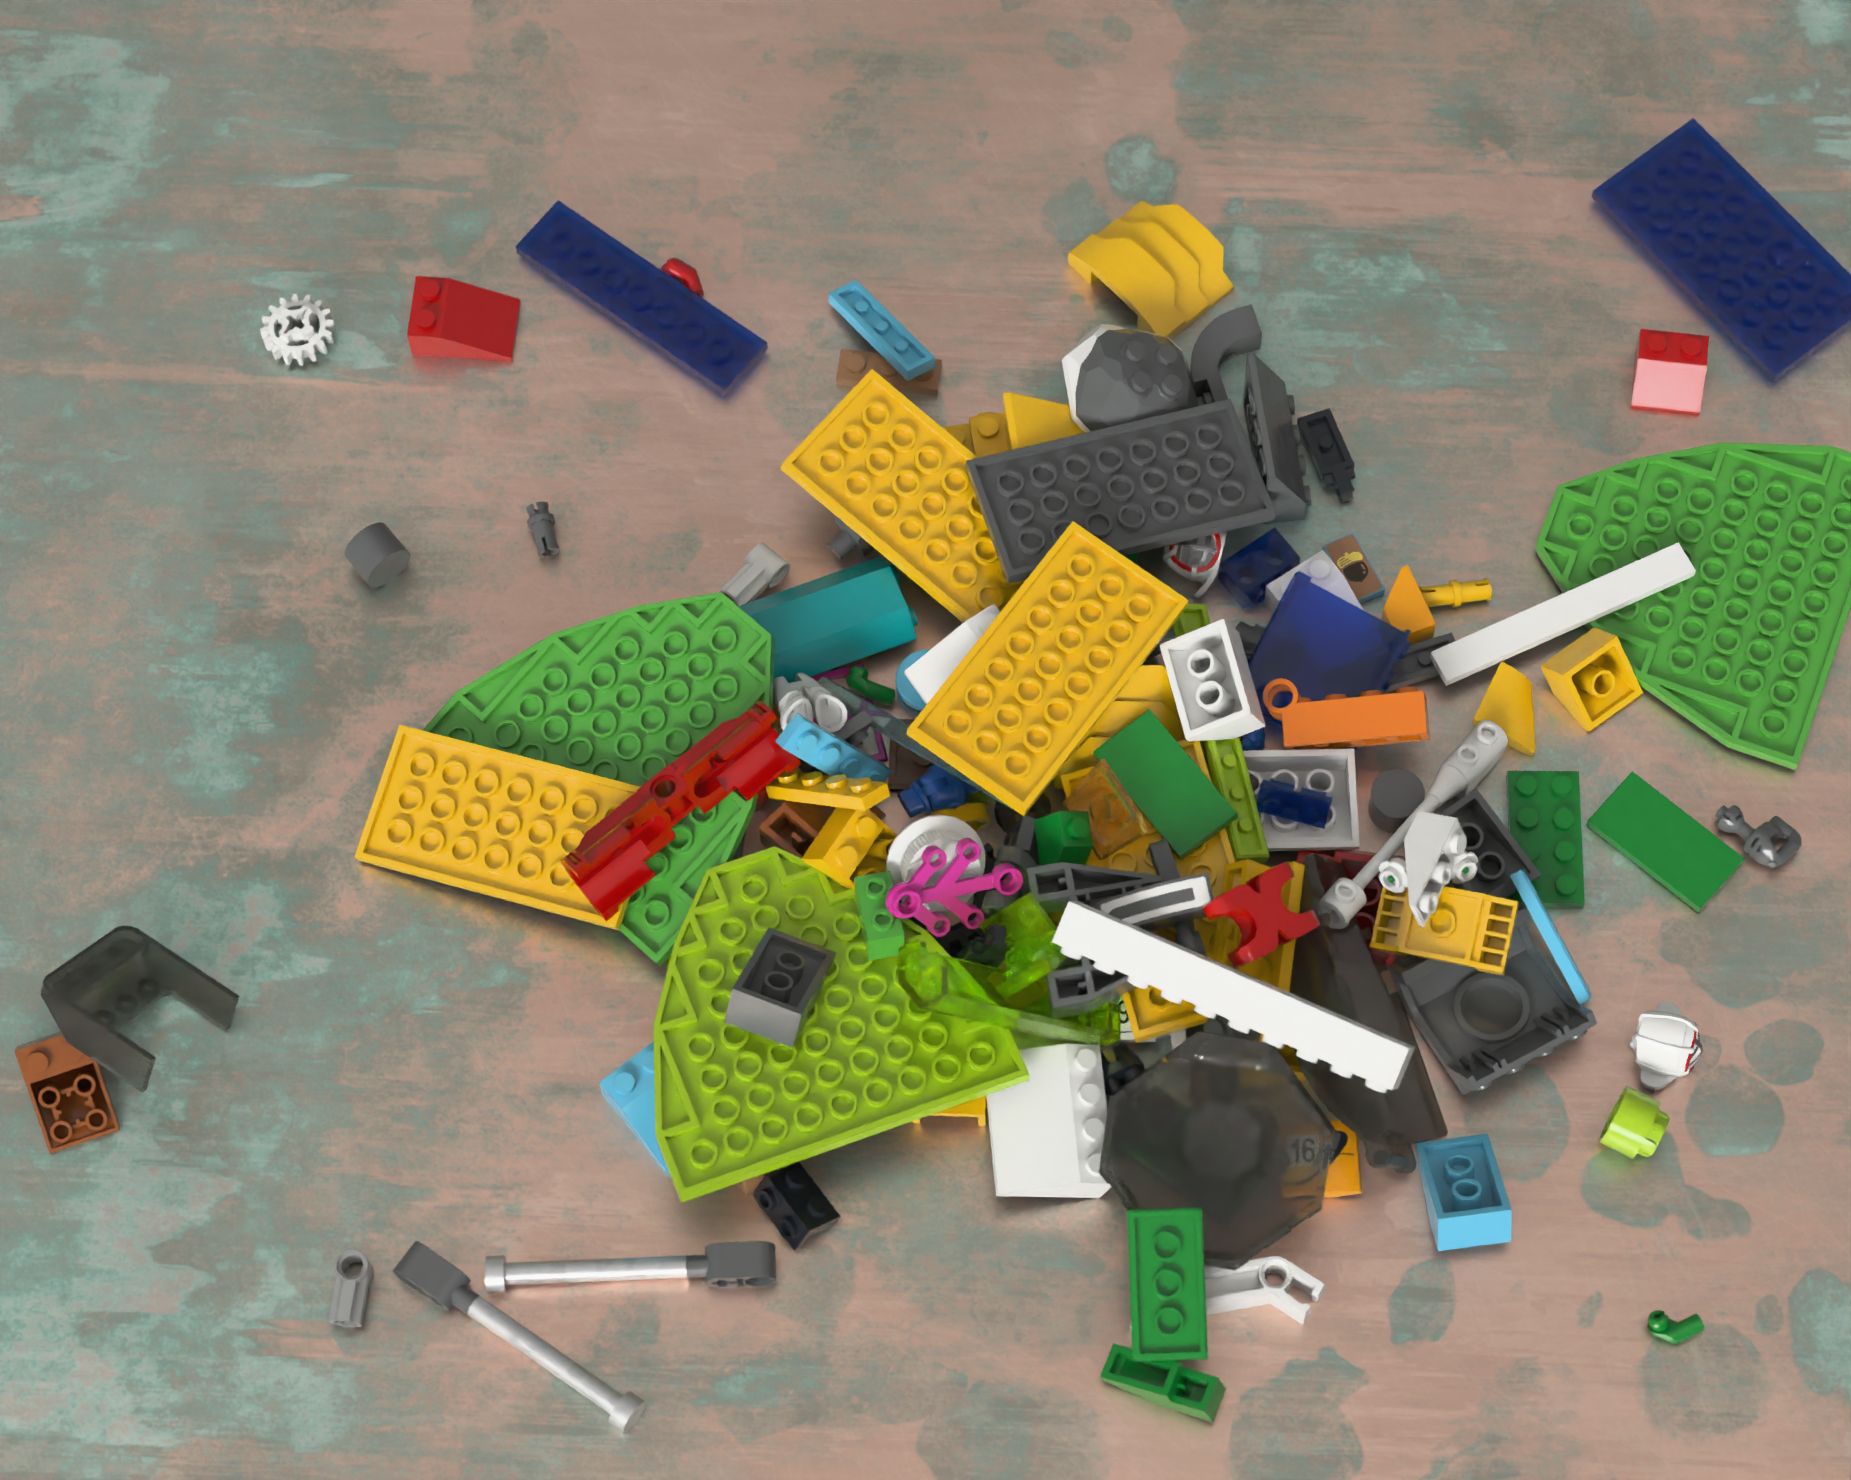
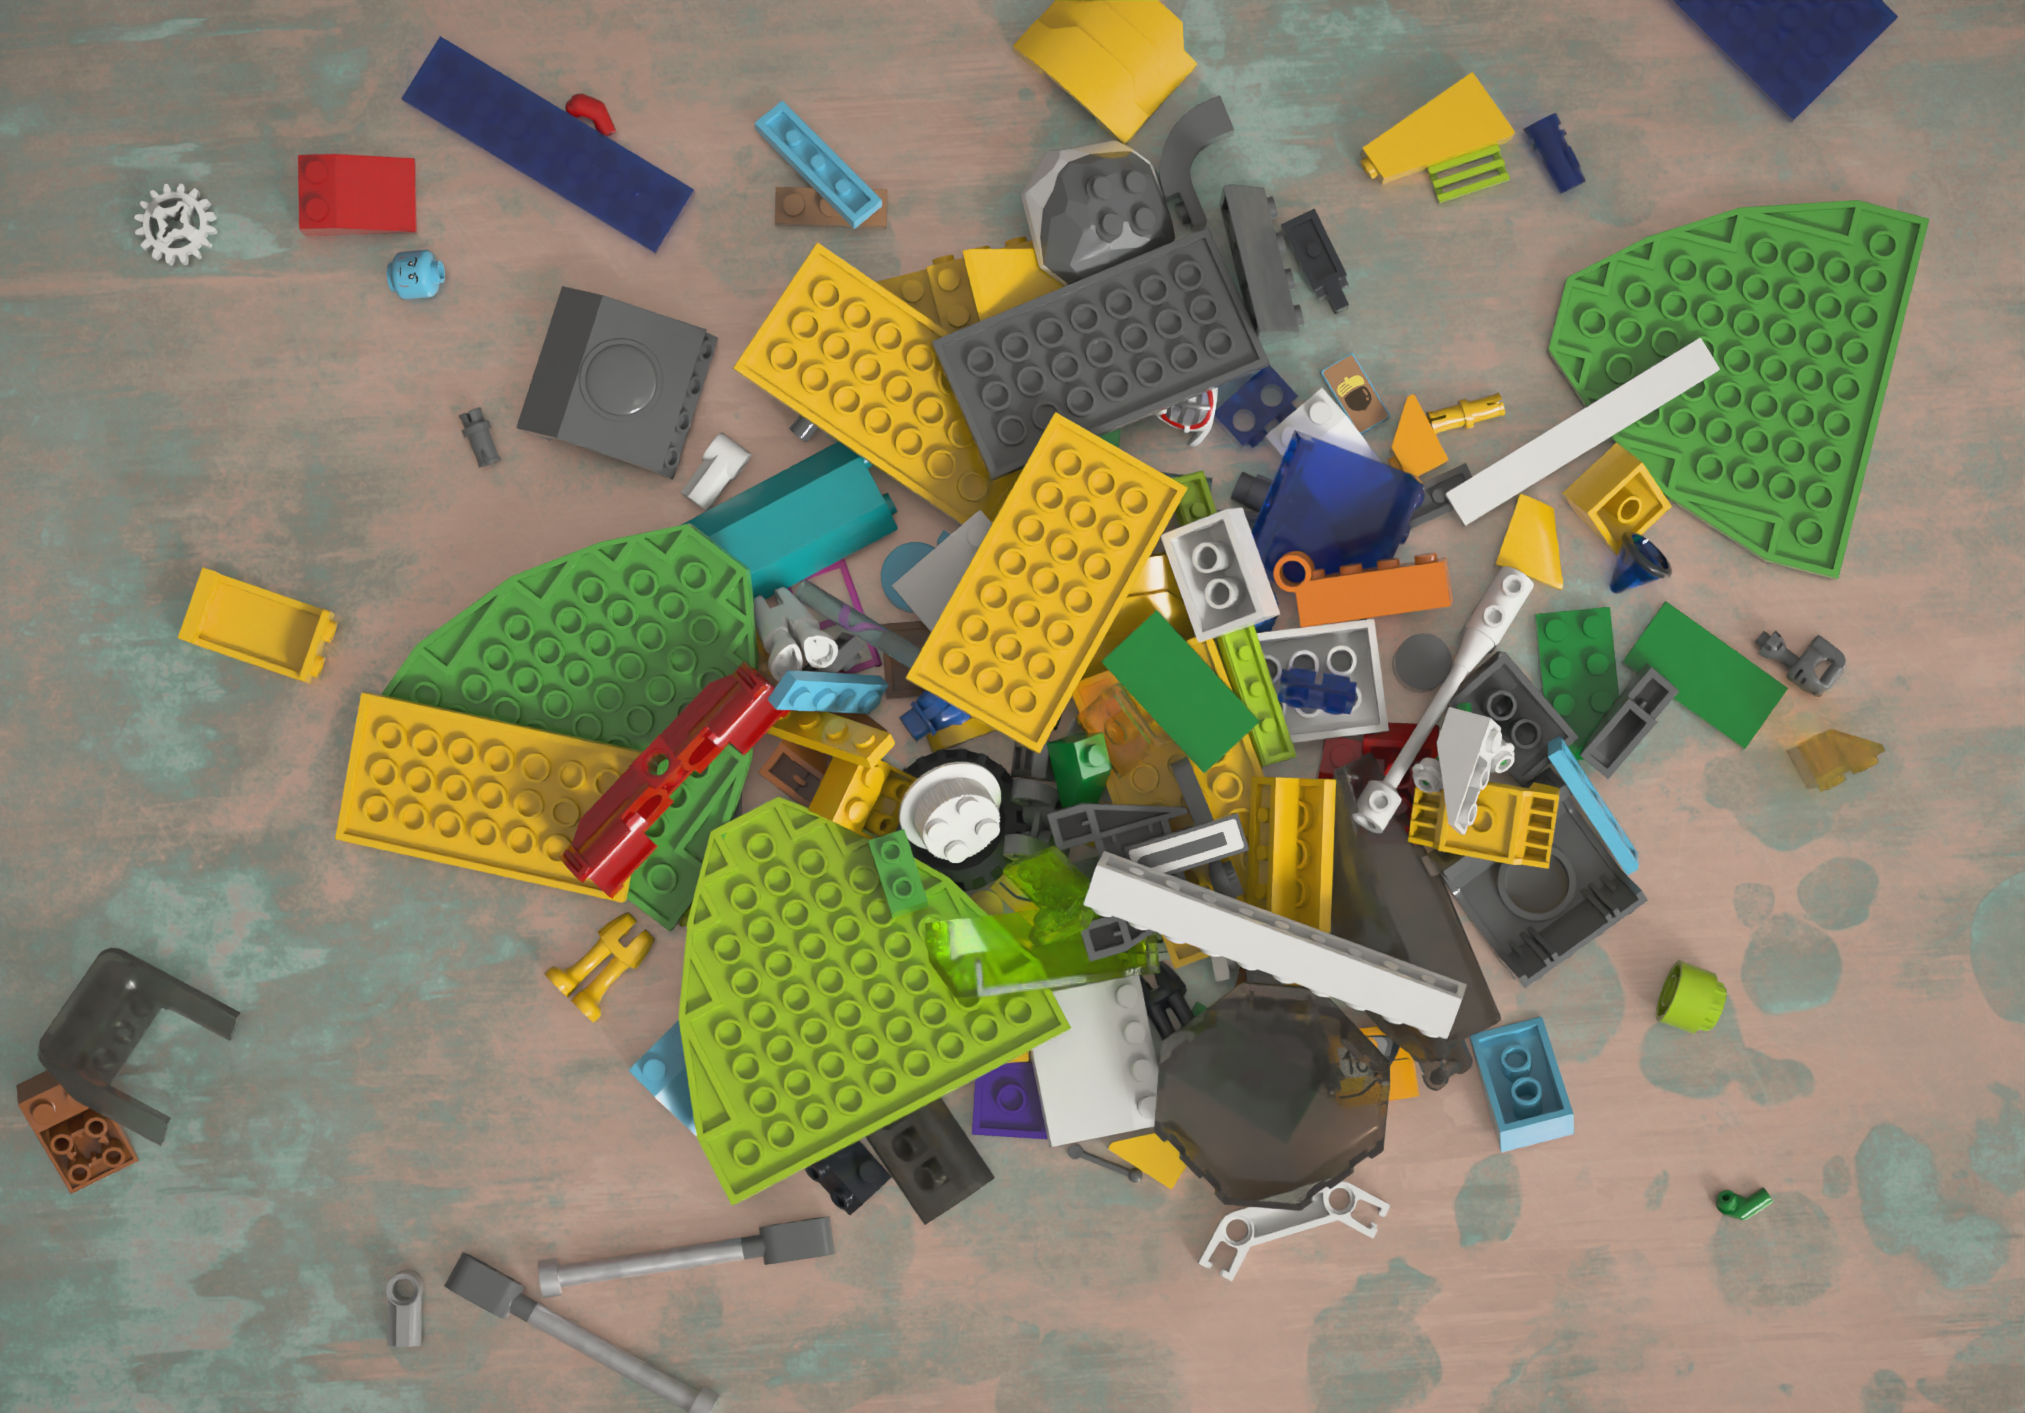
camera: 10 degrees left, 20 degrees up
dark grey piece [345,522,410,588] -> none
dark grey slope [724,927,836,1048] -> none
green arm [846,666,895,706] -> none
dark pink plant [886,838,1023,937] -> none
black hinge [953,924,1007,985] -> none
green slope [1100,1343,1226,1422] -> none
green tile [1127,1207,1208,1361] -> none
red piece [1202,861,1320,969] -> none
white piece [1630,1001,1703,1090] -> none
slope [1631,329,1709,416] -> none
none -> yellow panel [178,567,338,684]
none -> medium azure head [387,249,445,300]
none -> dark grey panel [516,286,718,479]
none -> yellow piece [544,912,655,1023]
none -> clear smoke slope [865,1098,995,1225]
none -> dark purple plate [972,1062,1047,1139]
none -> dark grey hinge [1068,1144,1143,1183]
none -> yellow slope [1107,1129,1196,1190]
none -> yellow slope [1359,72,1516,184]
none -> lime tile [1427,144,1510,204]
none -> clear blue axle [1523,113,1586,194]
none -> dark grey slope [1579,663,1679,779]
none -> clear blue hat [1610,531,1672,594]
none -> clear yellow slope [1786,729,1886,792]

